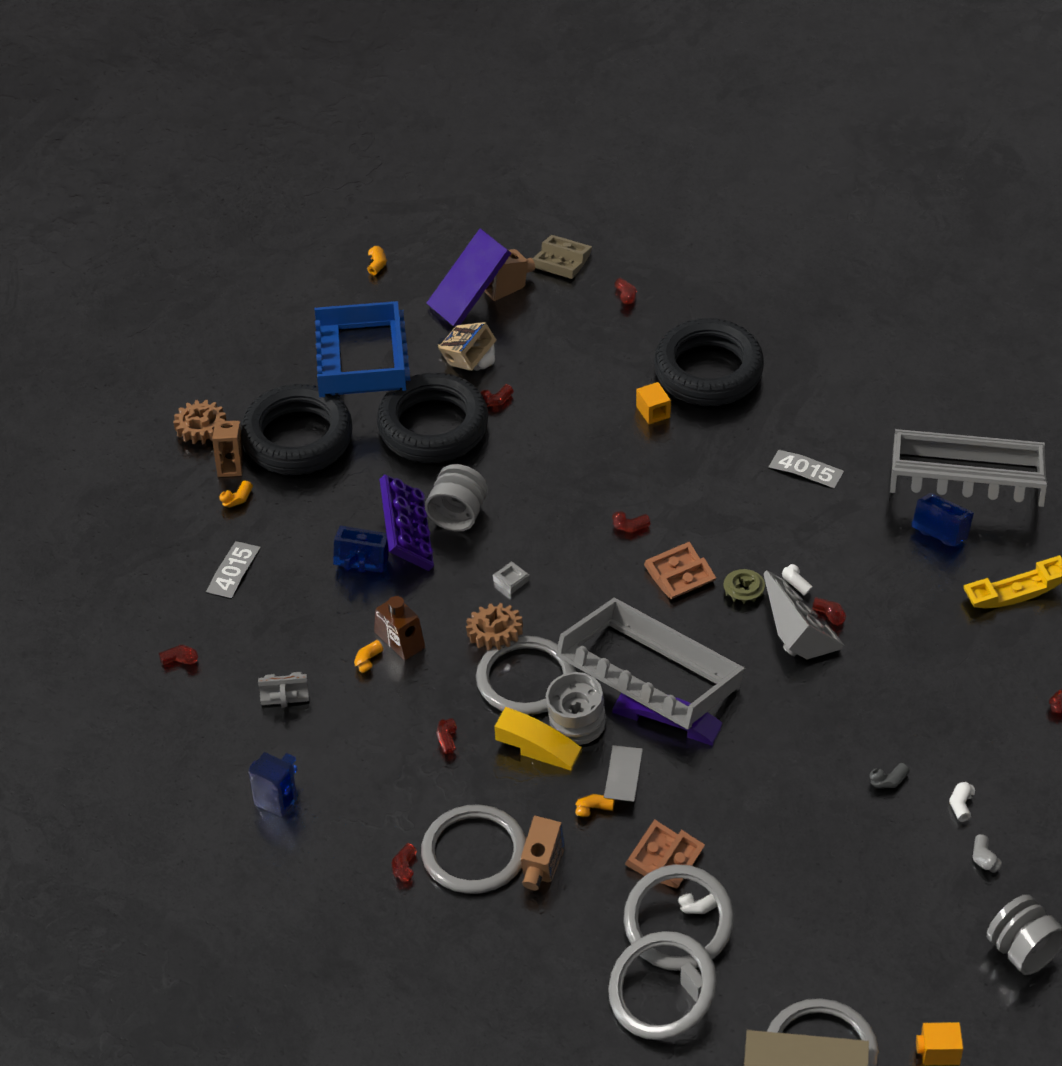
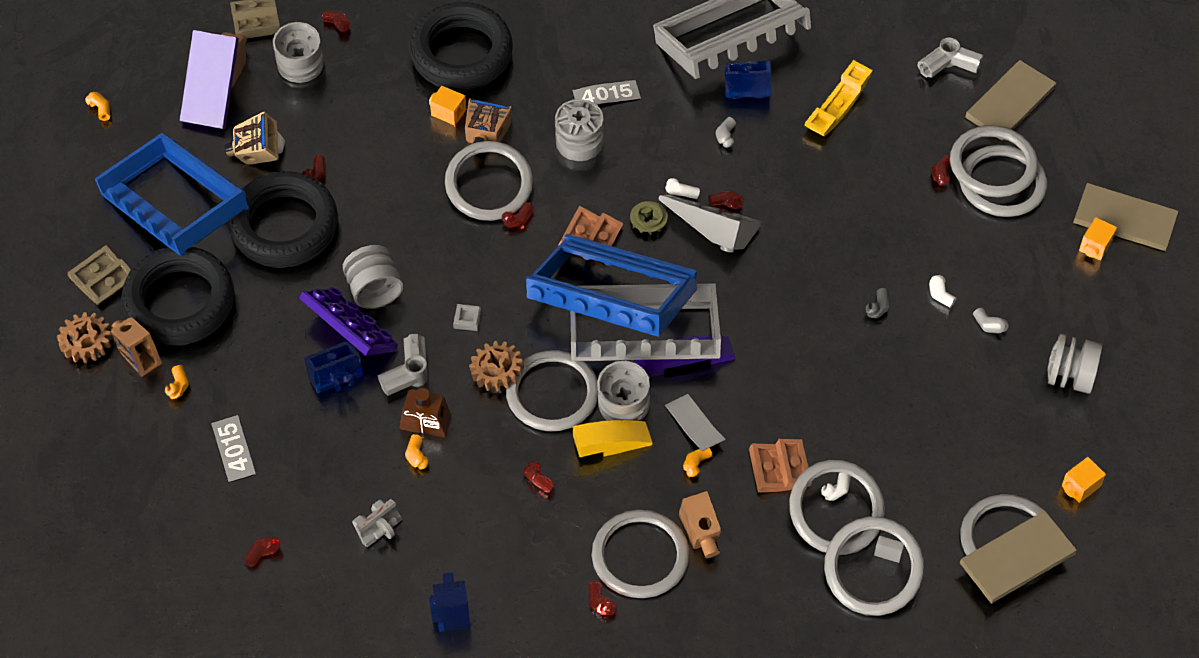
camera: 40 degrees left, 10 degrees up
none -> dark tan slope [68,245,131,306]
none -> light grey wheel [273,22,324,83]
none -> light grey piece [378,334,428,396]
none -> light grey wedge [445,141,533,221]
none -> torso [465,98,512,144]
none -> blue window [526,234,697,337]
none -> light grey wheel [555,99,604,161]
none -> light grey arm [716,117,736,148]

